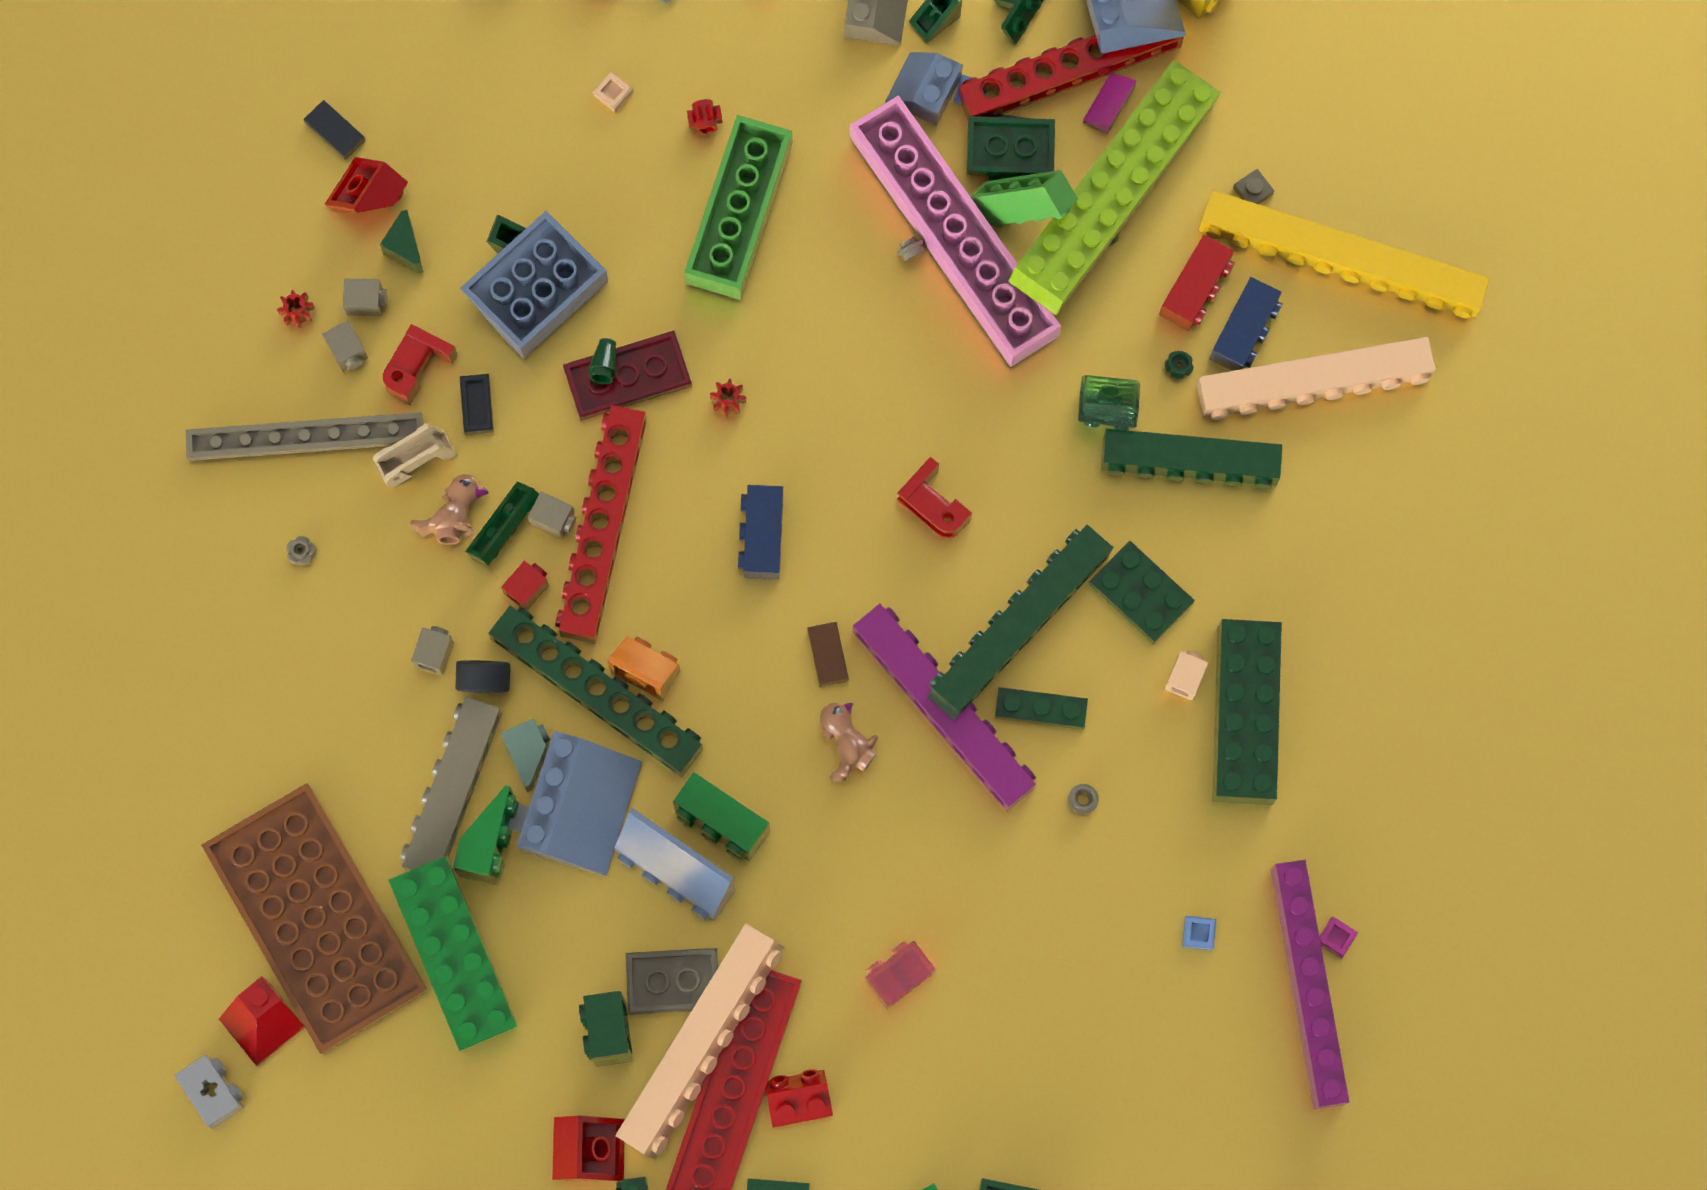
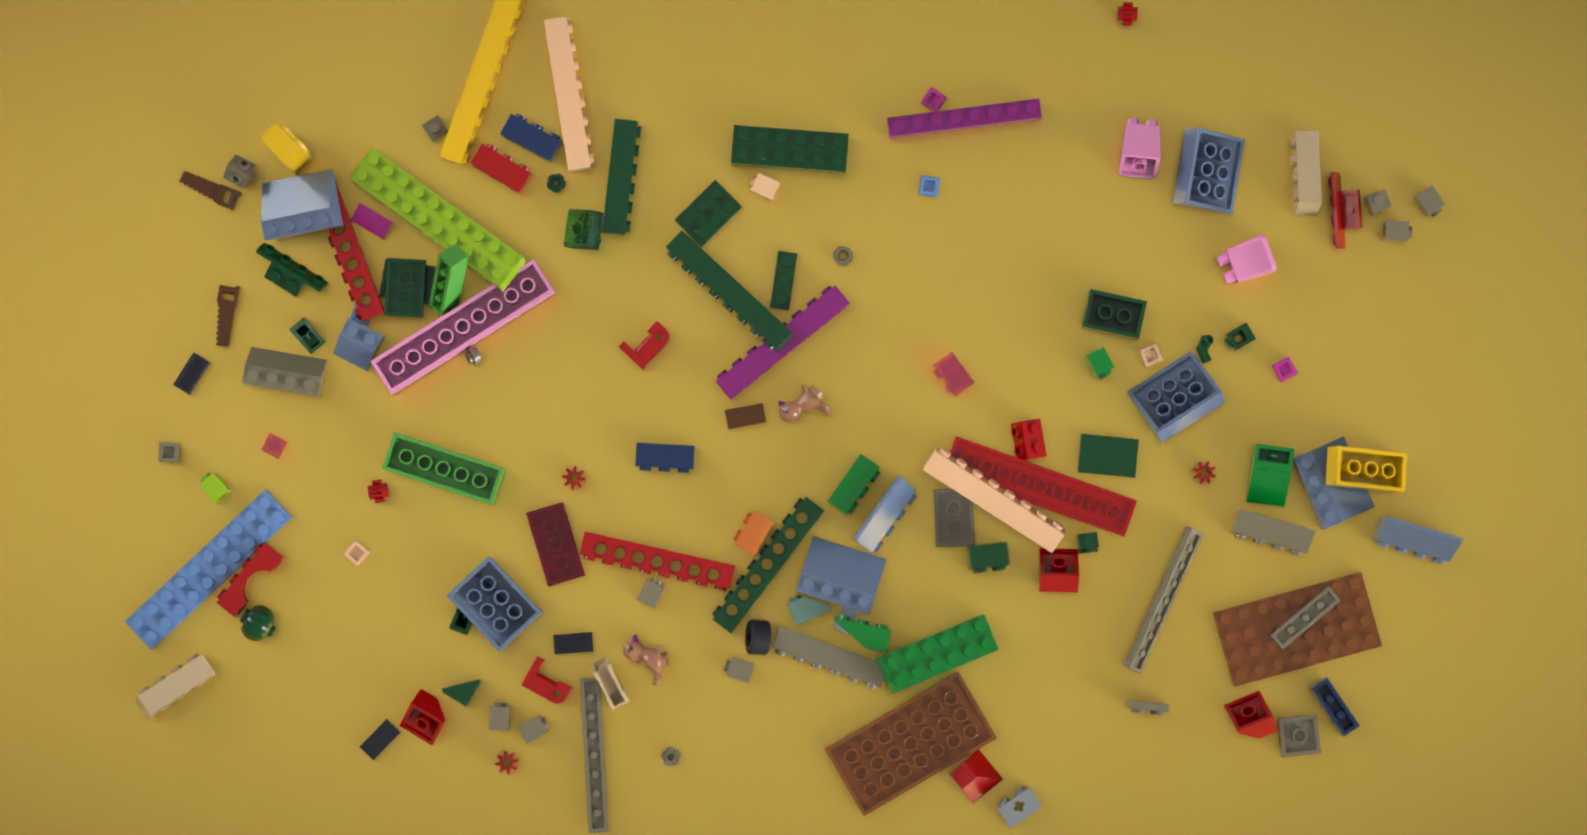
camera: 90 degrees left, 10 degrees up
dark green plate [465,481,539,566] -> none
red brick [501,560,549,611] -> none
dark green cone [588,338,617,384] -> none

